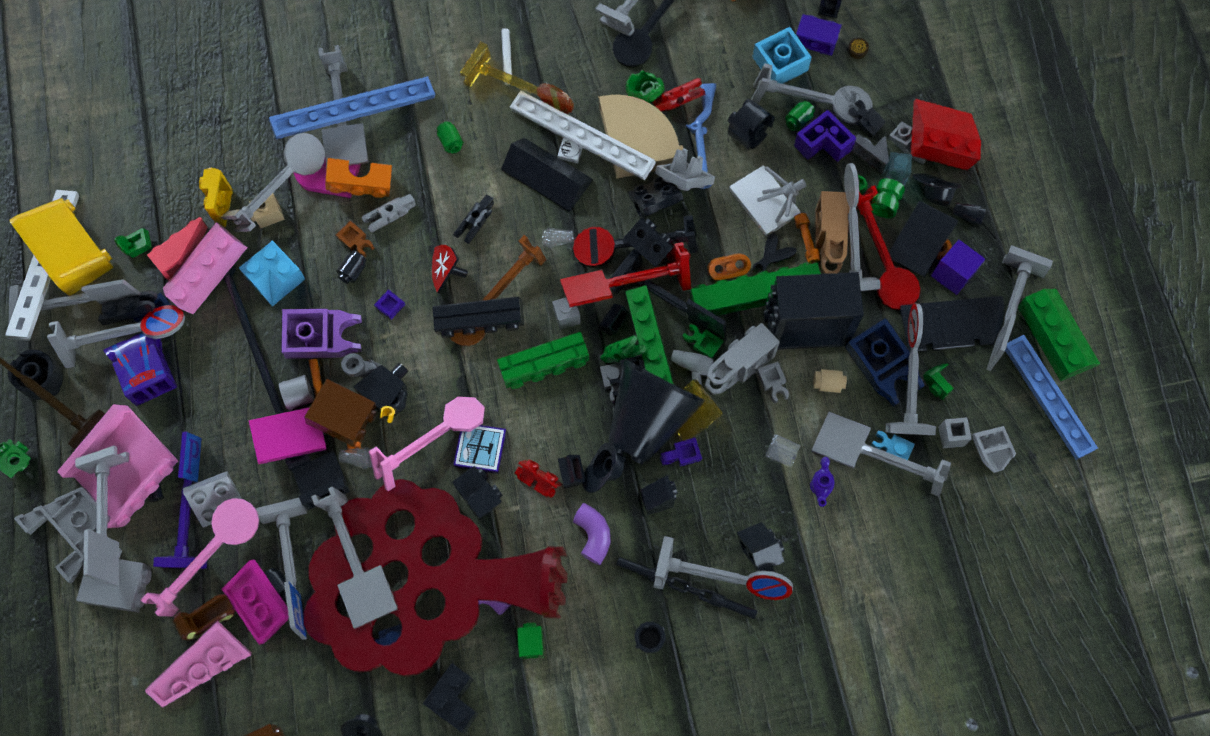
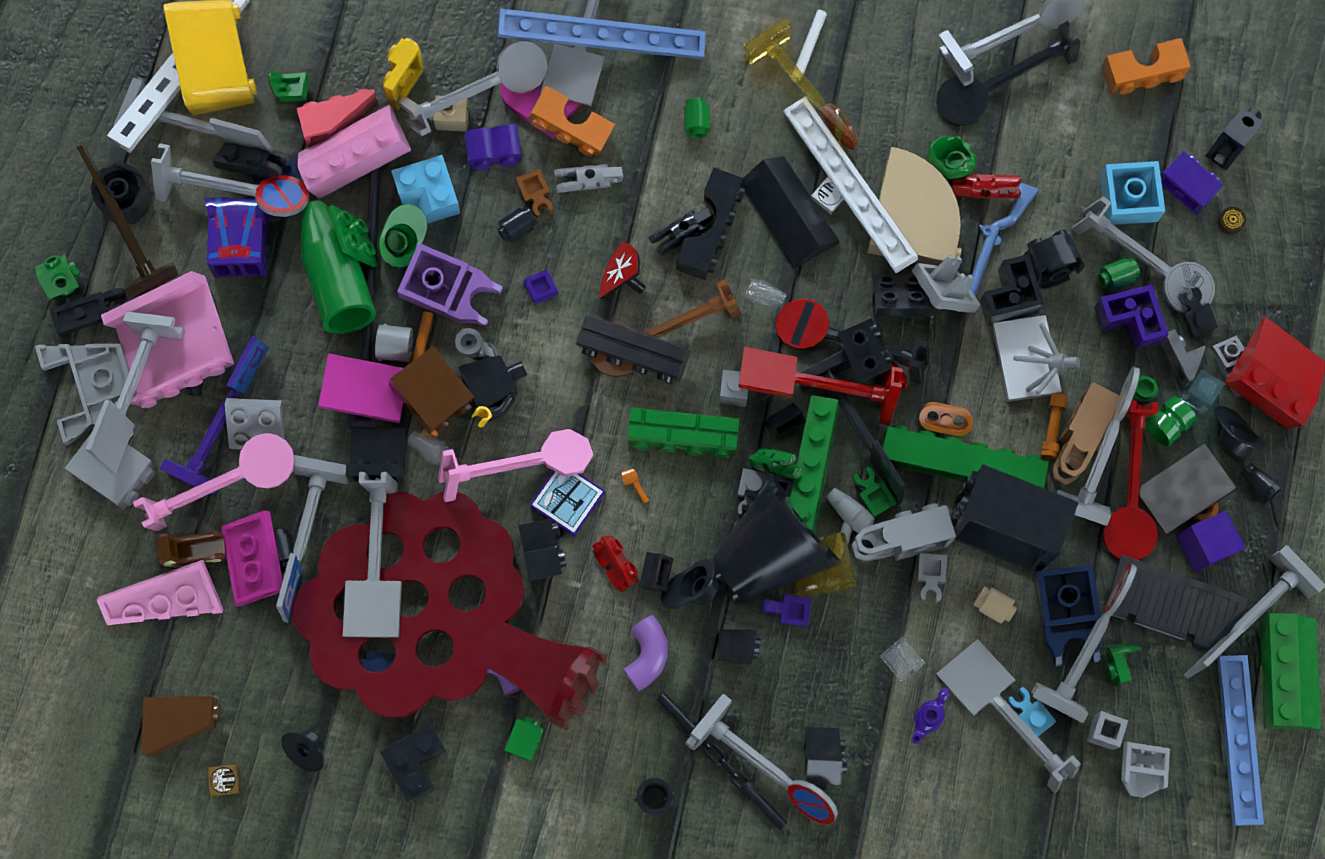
camera: 20 degrees right, 5 degrees up
black piece [752,233,797,273] -> none
none -> black hinge [50,288,126,336]
none -> green piece [300,201,378,334]
none -> green piece [378,204,428,268]
none -> dark purple brick [465,124,522,171]
none -> orange hand [621,469,650,504]
none -> black arch [676,167,746,280]
none -> black brick [980,254,1044,326]

